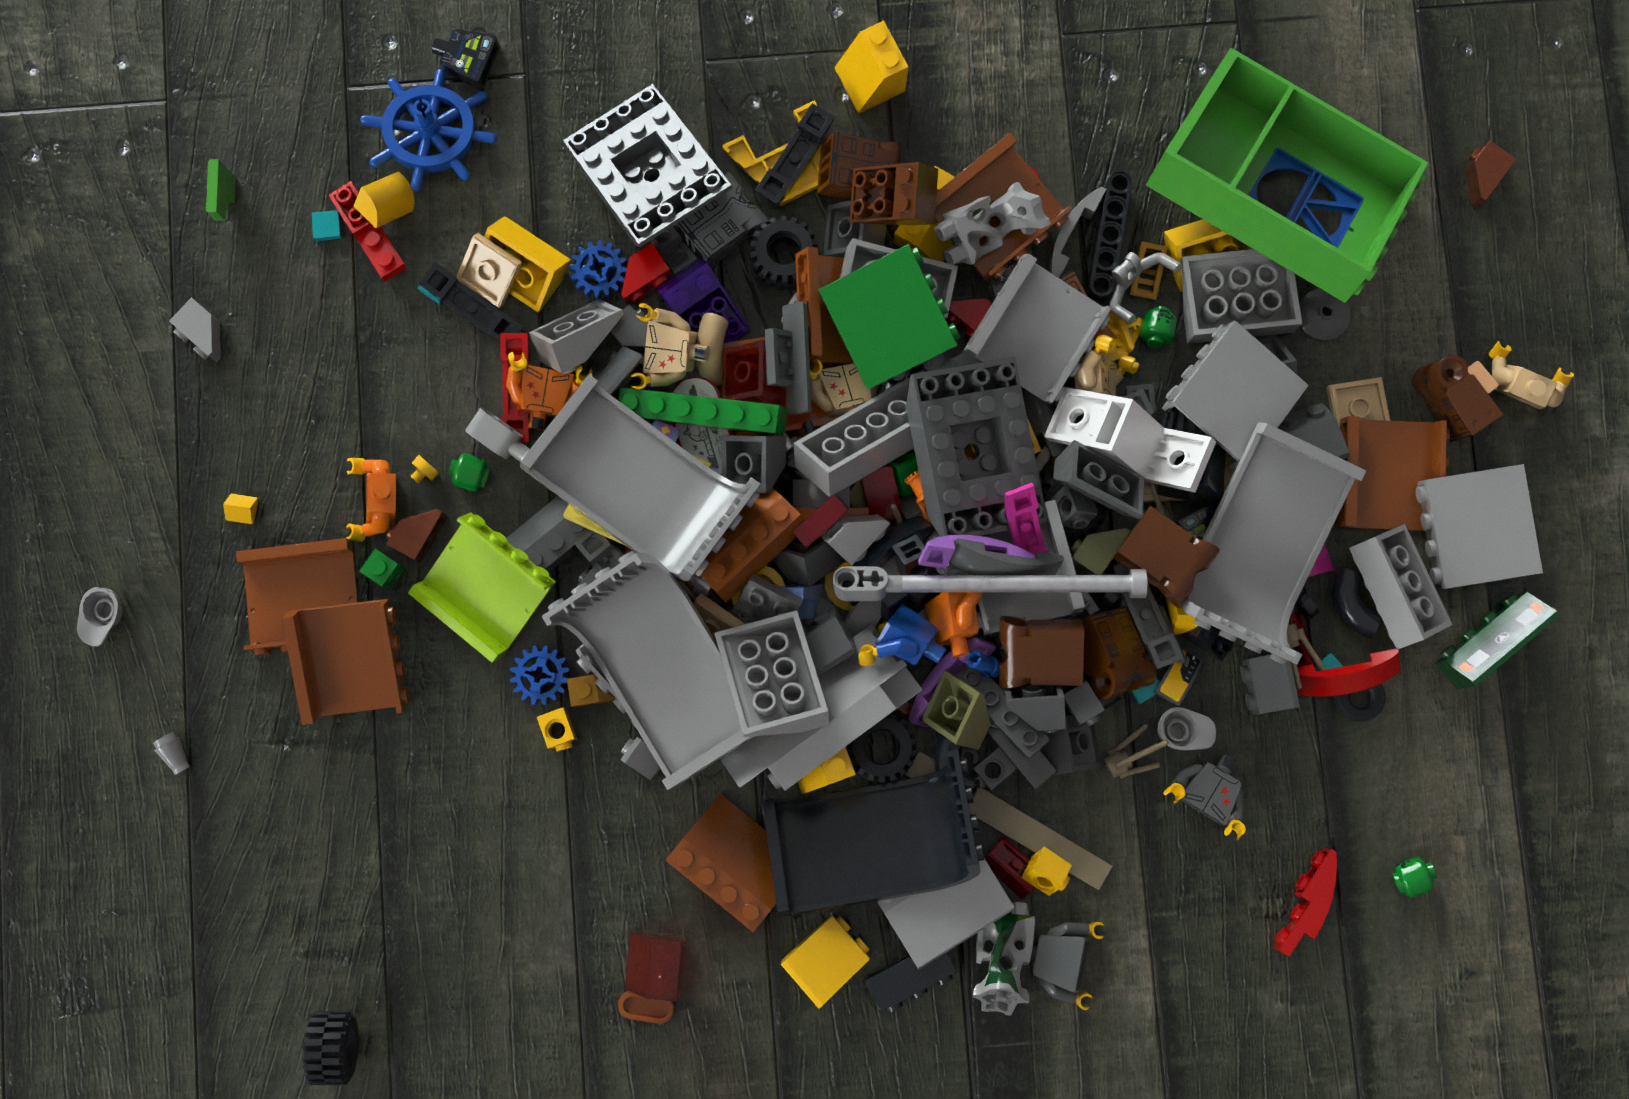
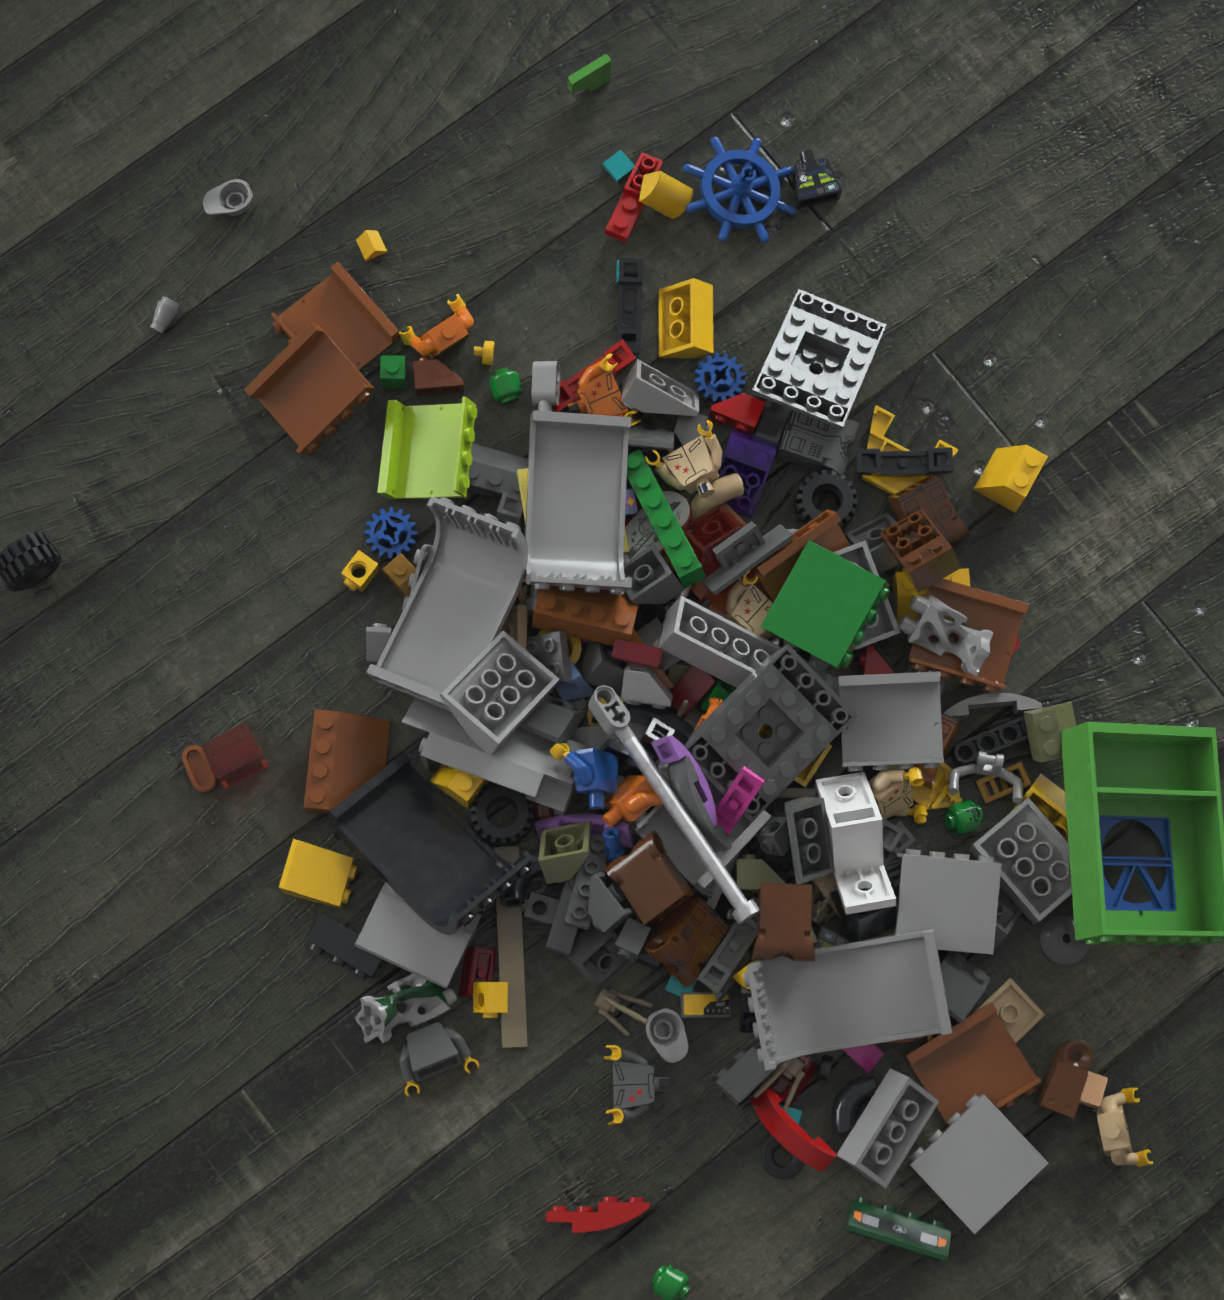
camera: 50 degrees right, 5 degrees down
light grey slope [169,297,221,362] -> none
tan tile [456,233,522,308] -> none
none -> olive slope [1023,702,1076,763]

